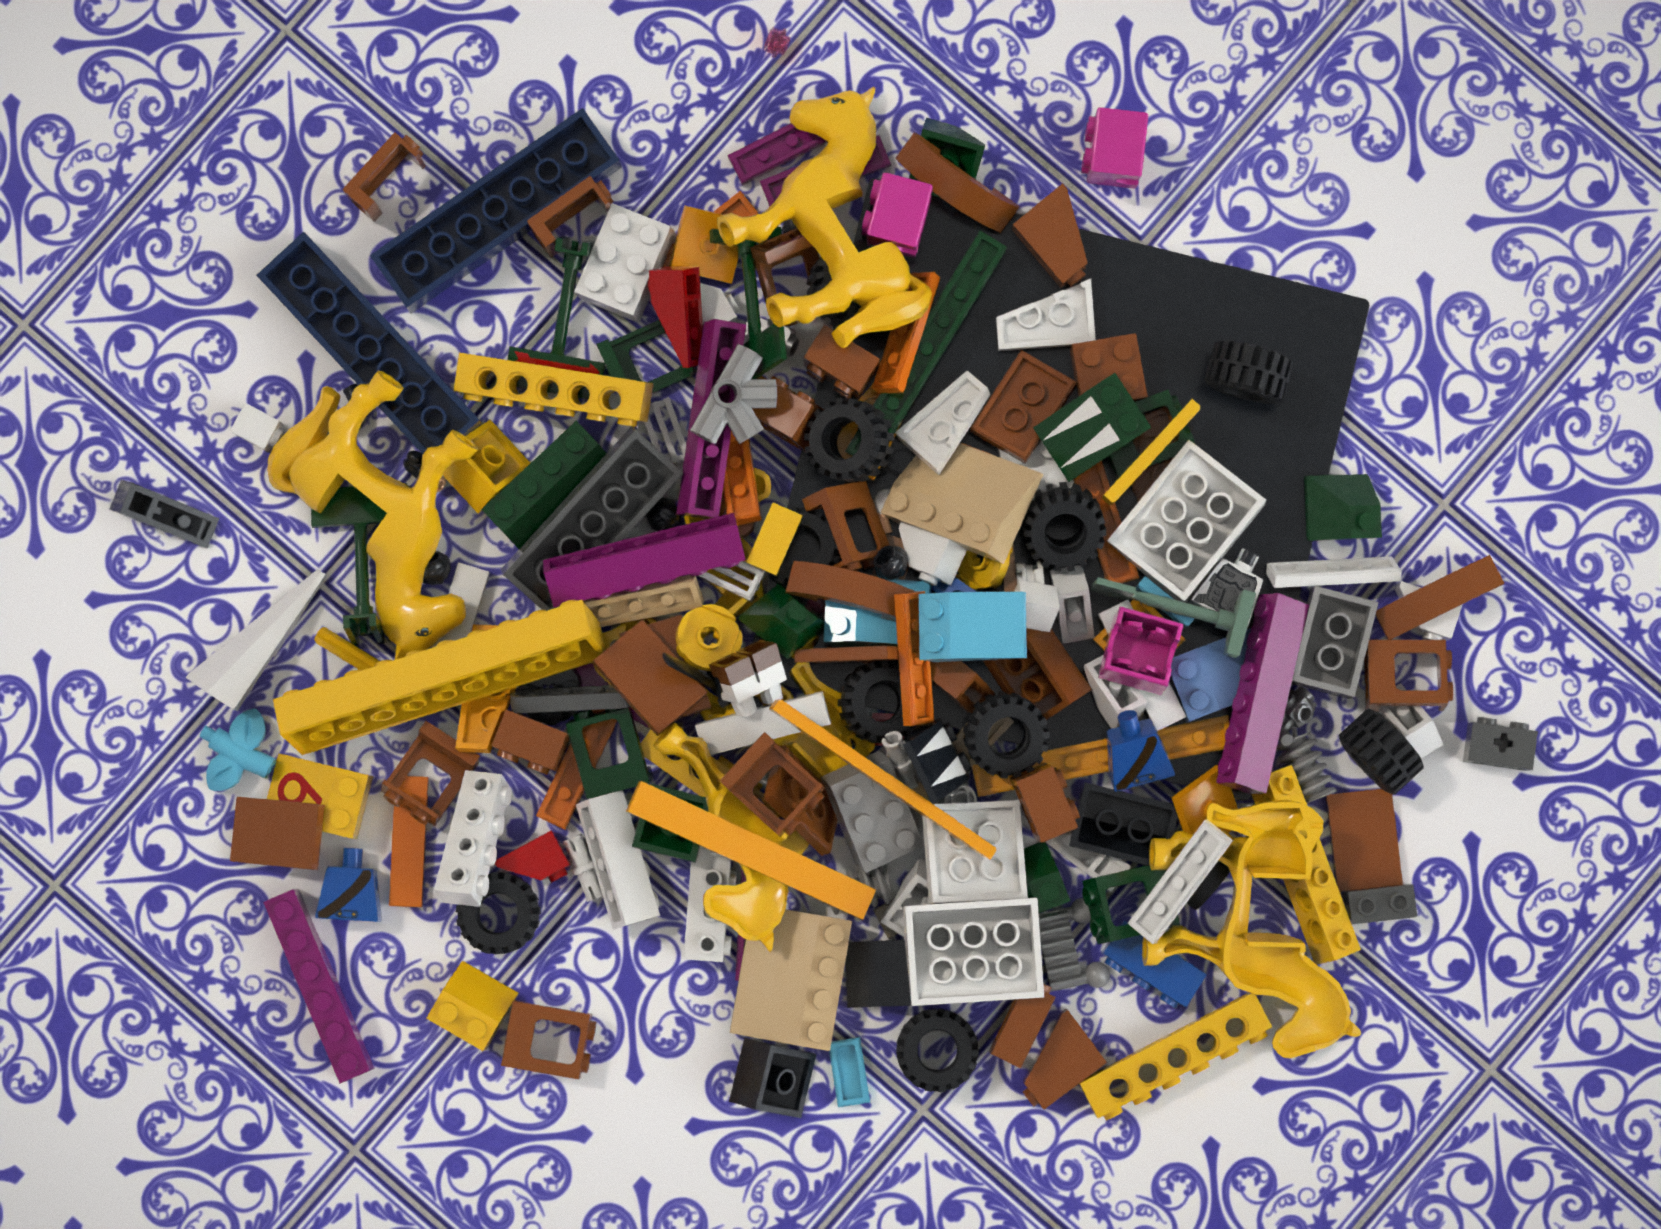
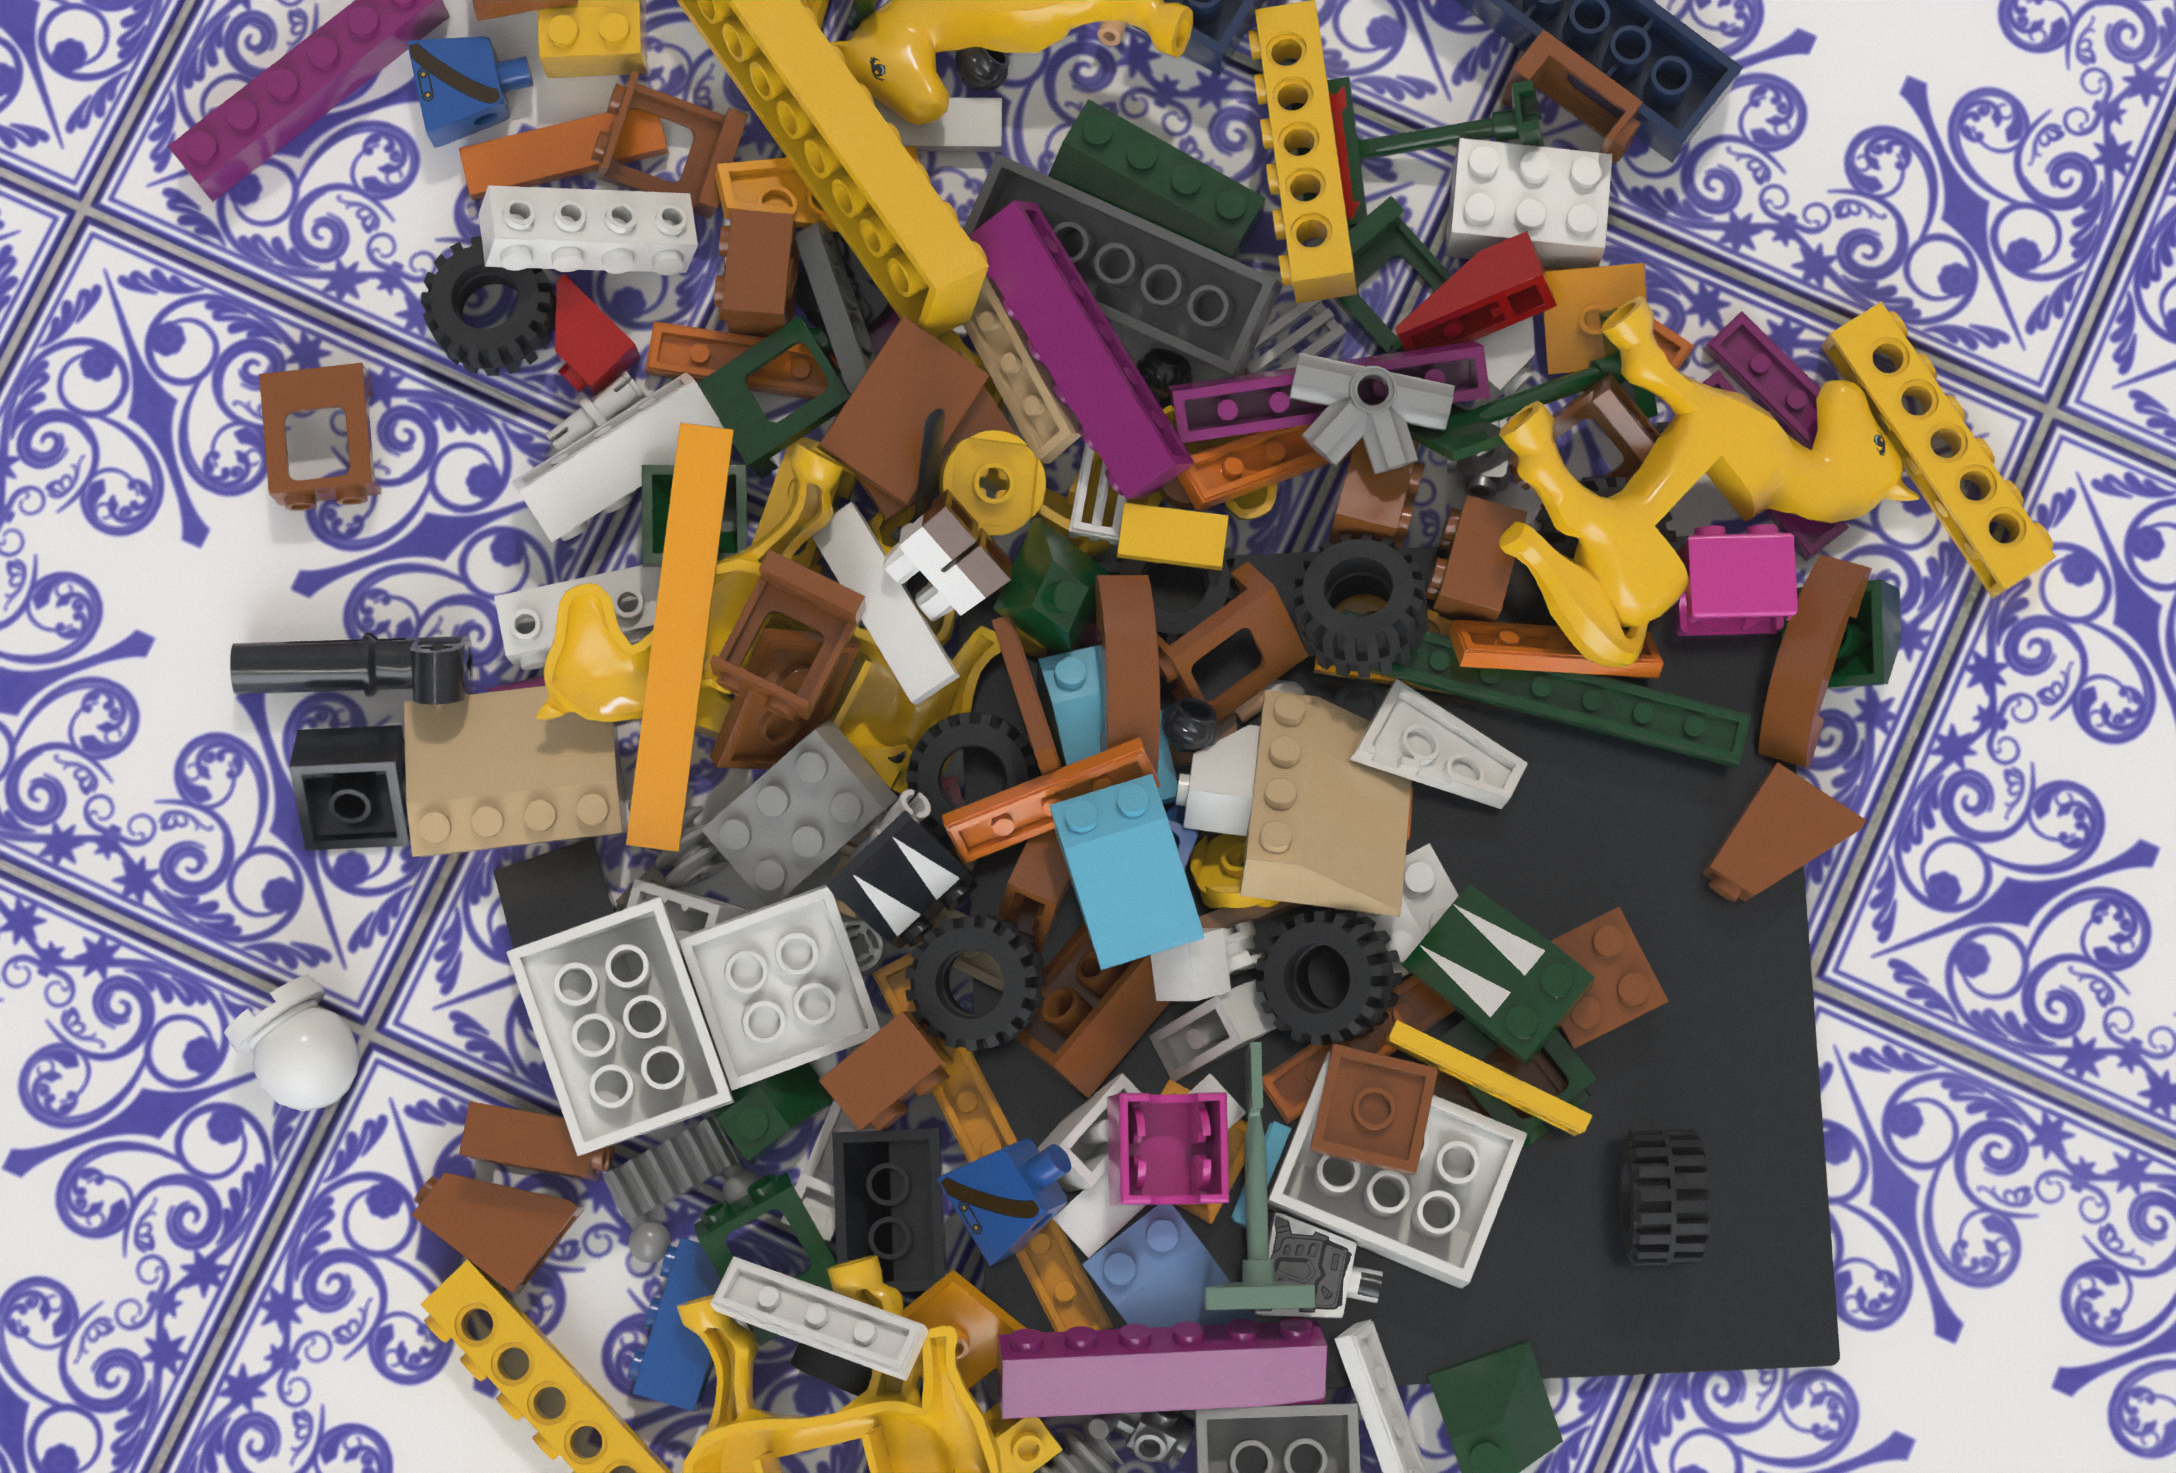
camera: 70 degrees right, 5 degrees down
yellow slope [426,961,519,1051] -> none
yellow slope [443,420,530,514] -> none
clear pink plate [764,27,790,58] -> none
light orange tile [769,699,997,860] -> none
medium azure tile [829,1037,870,1107] -> none
black tyre [896,1008,979,1092] -> none
dark orange tile [970,350,1077,464] -> none
white wing [996,279,1096,351] -> none
dark pink piece [1081,107,1149,189] -> none
none -> white tile [224,974,360,1112]
none -> black piece [230,633,473,705]
none -> dark orange plate [1309,1044,1439,1176]
none -> yellow brick [1821,301,2056,599]

